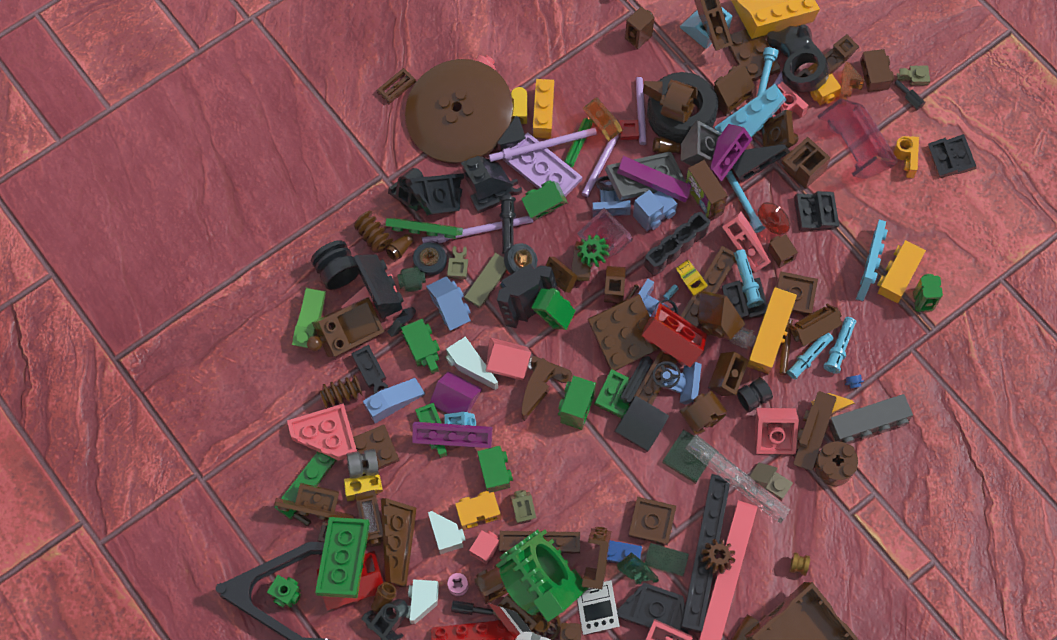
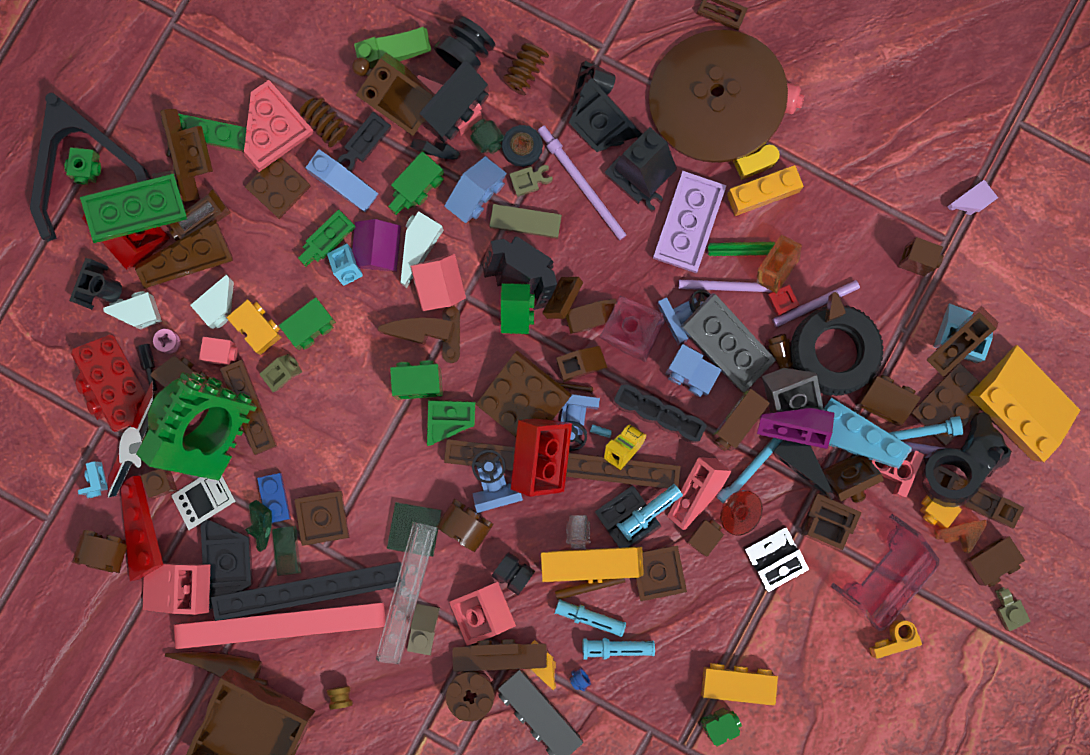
camera: 65 degrees right, 15 degrees up
yellow leg [344,475,383,501] -> none
flat silver wheel [347,449,379,479] -> none
reddish brown cone [371,582,396,613] -> none
green plate [385,218,463,239] -> none
reddish brown cone [386,234,413,260] -> none
magenta plate [412,422,493,448] -> none
lavender bar [489,128,597,162] -> none
black slope [497,116,526,152] -> none
black pin [499,197,516,255] -> none
black wheel [504,243,538,274] -> none
green brick [521,180,568,220] -> none
green gear [577,235,610,267] -> none
reddish brown panel [582,526,612,590] -> none
black slope [614,396,669,452] -> none
magenta tile [617,156,692,202] -> none
black axle [620,356,653,404] -> none
reddish brown brick [660,79,698,123] -> none
reddish brown slope [698,291,745,340] -> none
reddish brown gear [701,539,736,574] -> none
reddish brown brick [708,352,749,396] -> none
reddish brown window [788,303,843,346] -> none
medium azure wing [856,219,888,301] -> none
black axle [894,80,926,110] -> none
black slope [928,134,977,177] -> none

